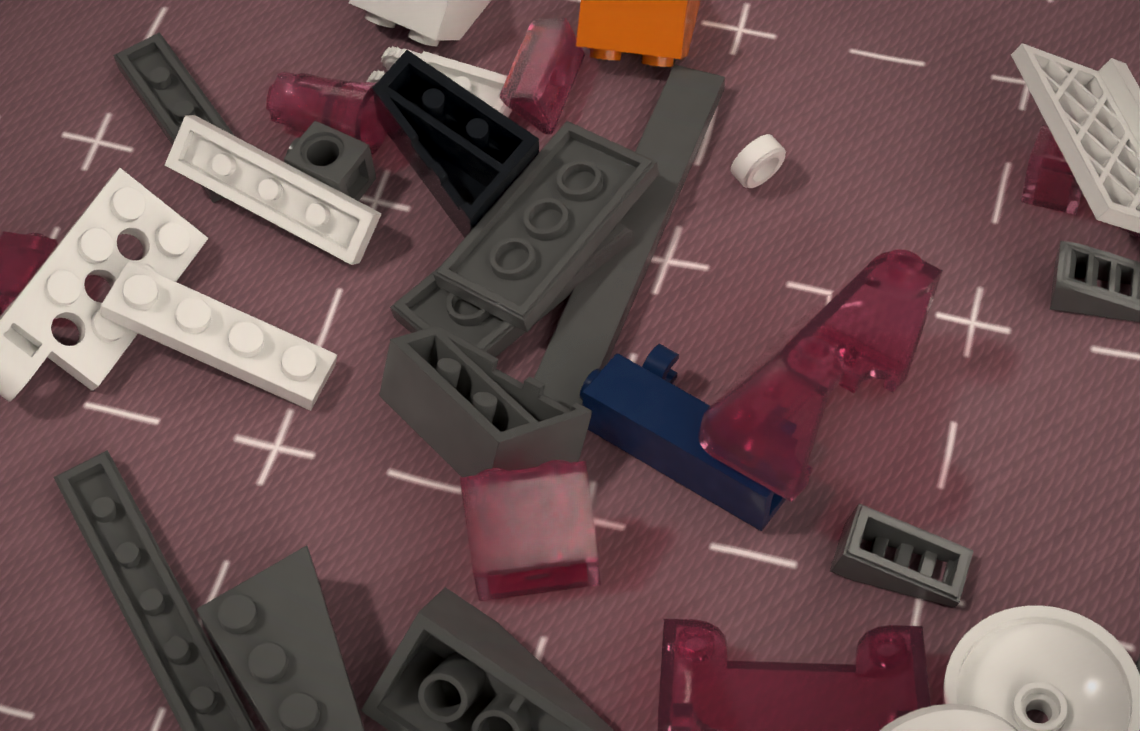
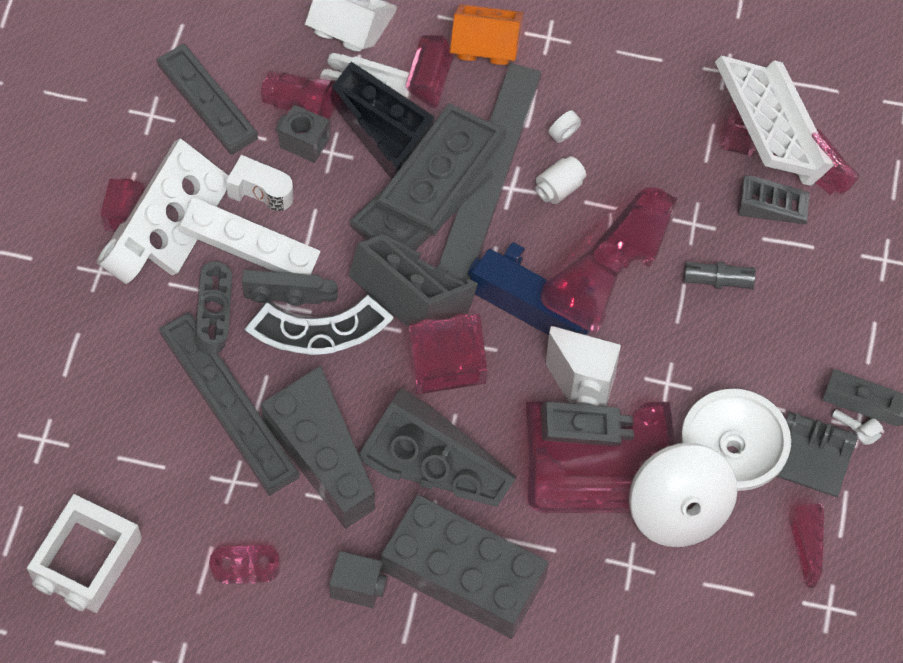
camera: 10 degrees left, 5 degrees up
white plate [165,115,382,265] -> none
dark grey slope [830,503,973,608] -> none
none -> dark grey beam [194,262,232,354]
none -> white leg [226,155,294,211]
none -> dark grey hinge [242,270,338,306]
none -> dark grey brick [244,291,395,355]
none -> white brick [536,156,586,204]
none -> dark grey hinge [541,402,635,446]
none -> white slope [546,326,621,407]
none -> dark grey pin [684,261,756,289]

